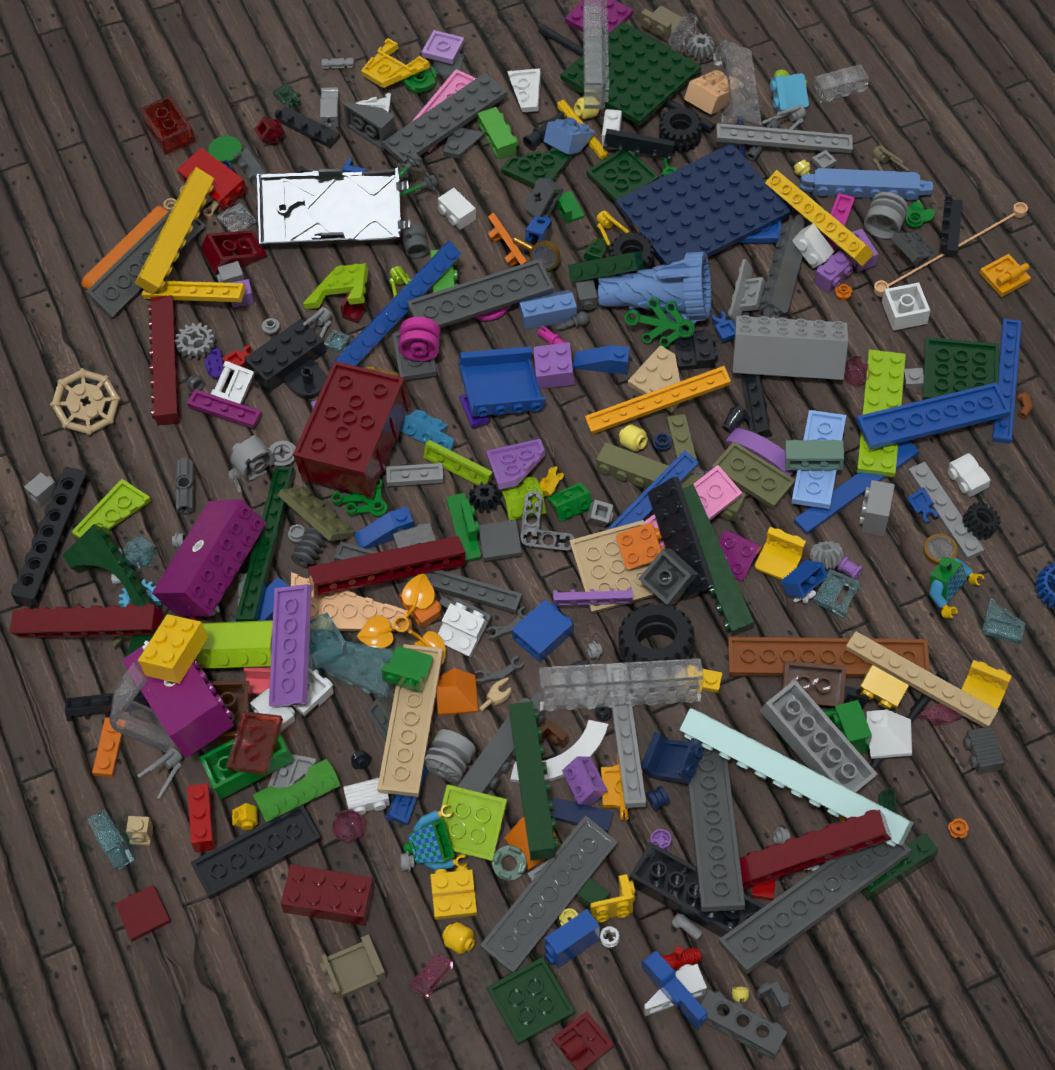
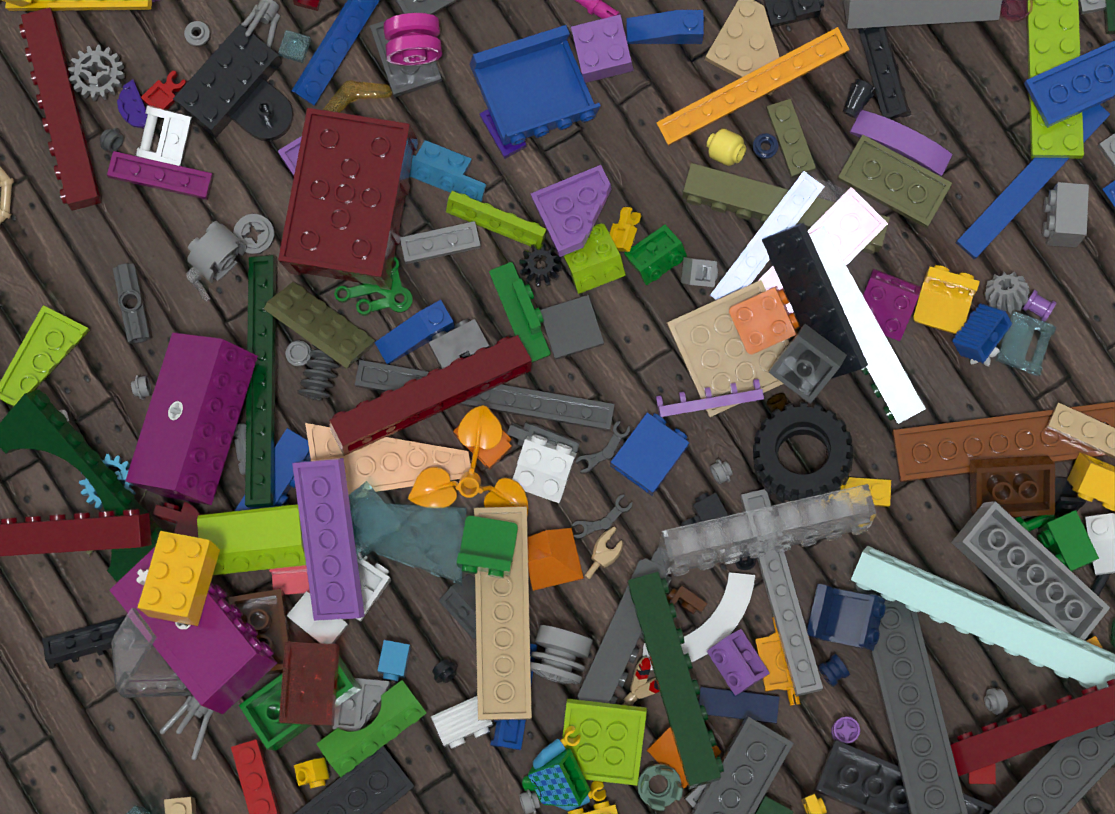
camera: 10 degrees left, 20 degrees up
orange plate [92,718,126,778] -> none
clear light blue brick [123,534,156,569] -> none
clear pink hair [332,809,365,843] -> none
dark grey beam [520,491,575,551] -> none
sand green brick [785,440,844,470] -> none
light blue plate [792,410,846,509] -> none
none -> dark azure brick [377,640,411,681]
none -> tan piece [622,657,660,706]

